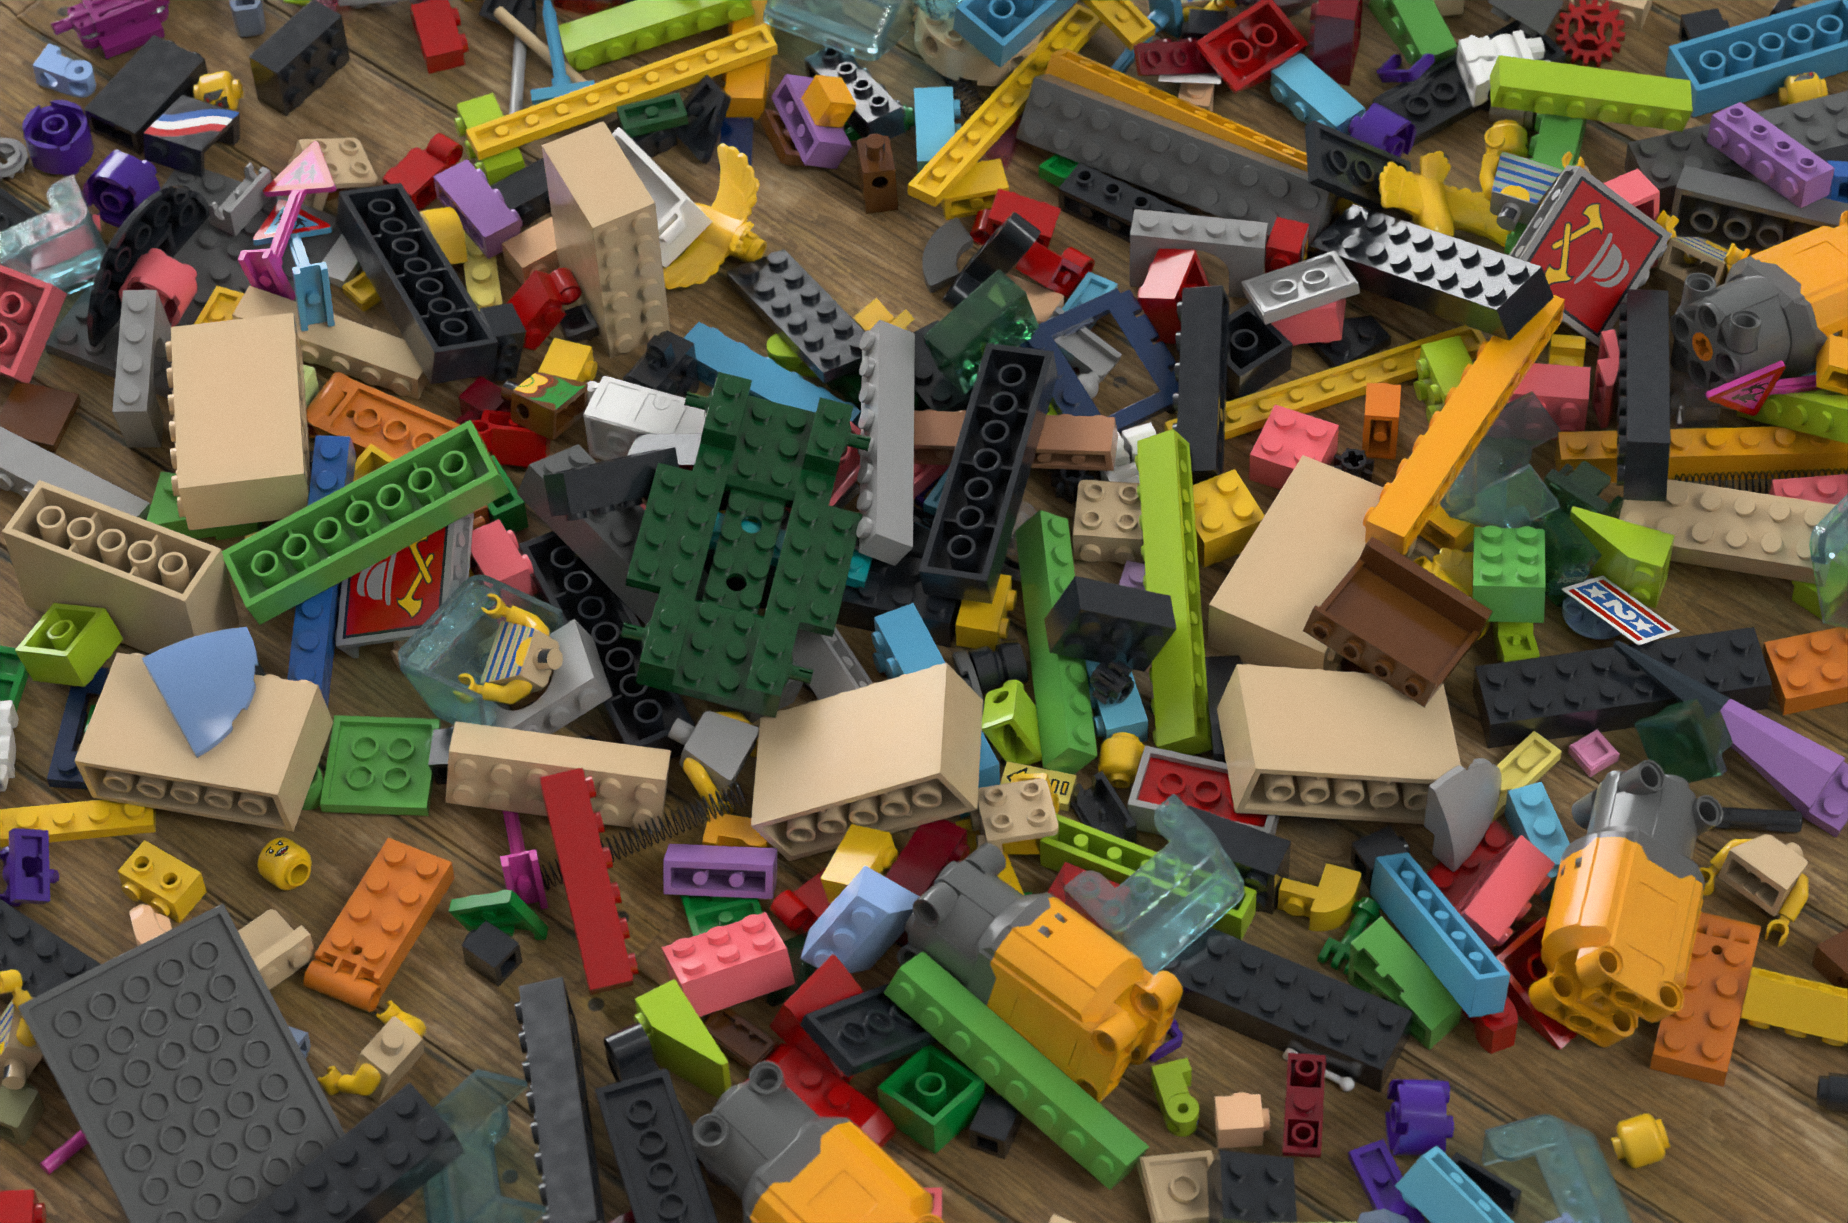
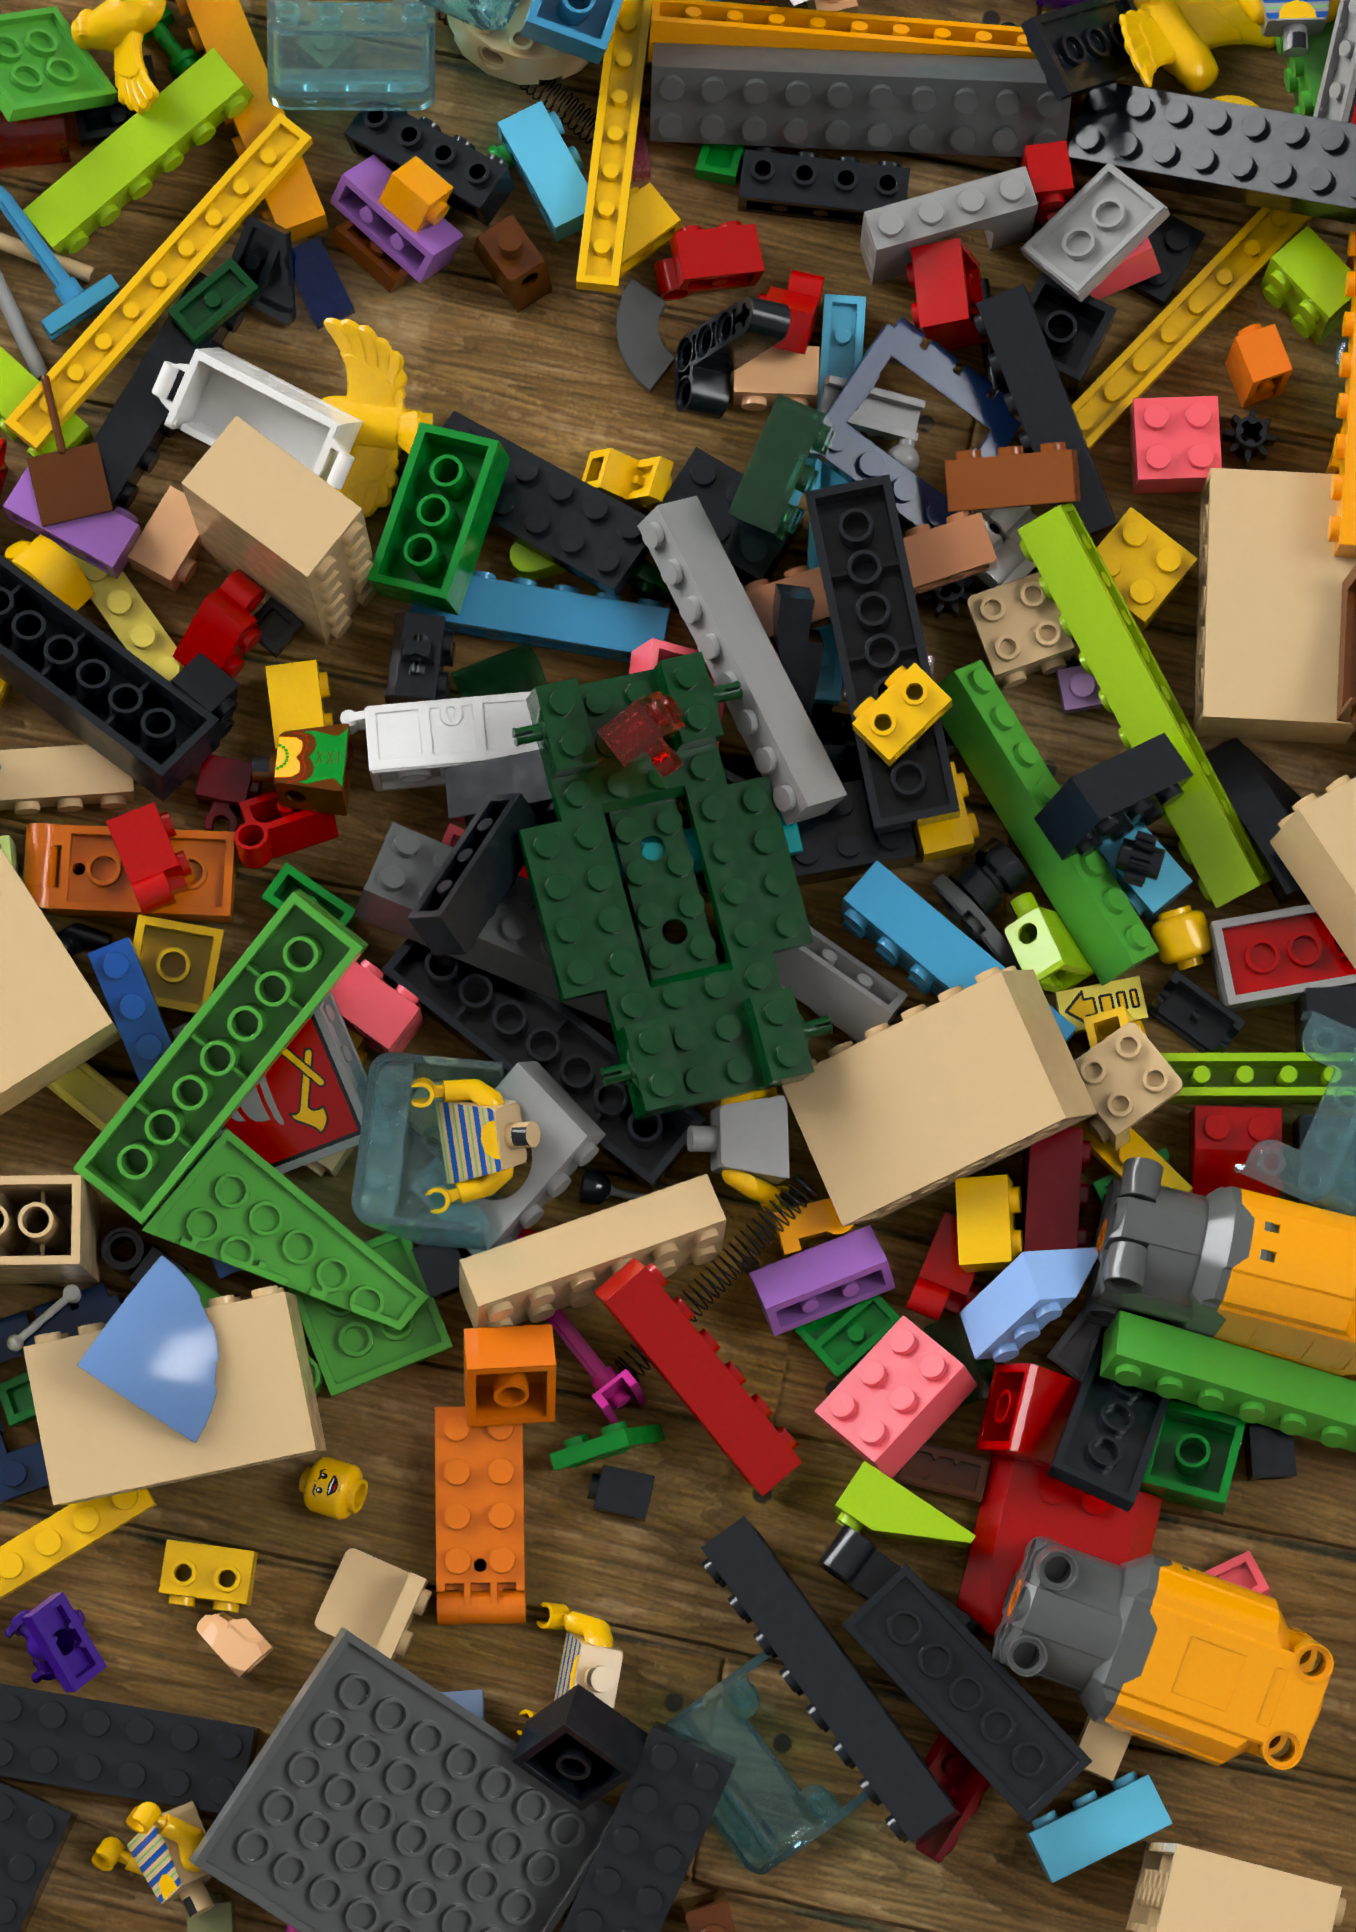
camera: 30 degrees left, 25 degrees up
none -> reddish brown piece [26,374,113,527]
none -> red hinge [106,802,192,916]
none -> bright green wing [141,1128,429,1330]
none -> green brick [367,422,511,616]
none -> orange brick [464,1324,556,1426]
none -> black brick [512,1684,648,1811]
none -> clear red brick [597,691,685,778]
none -> black slope [773,583,824,721]
none -> yellow brick [852,663,952,767]
none -> dark orange brick [944,442,1081,512]

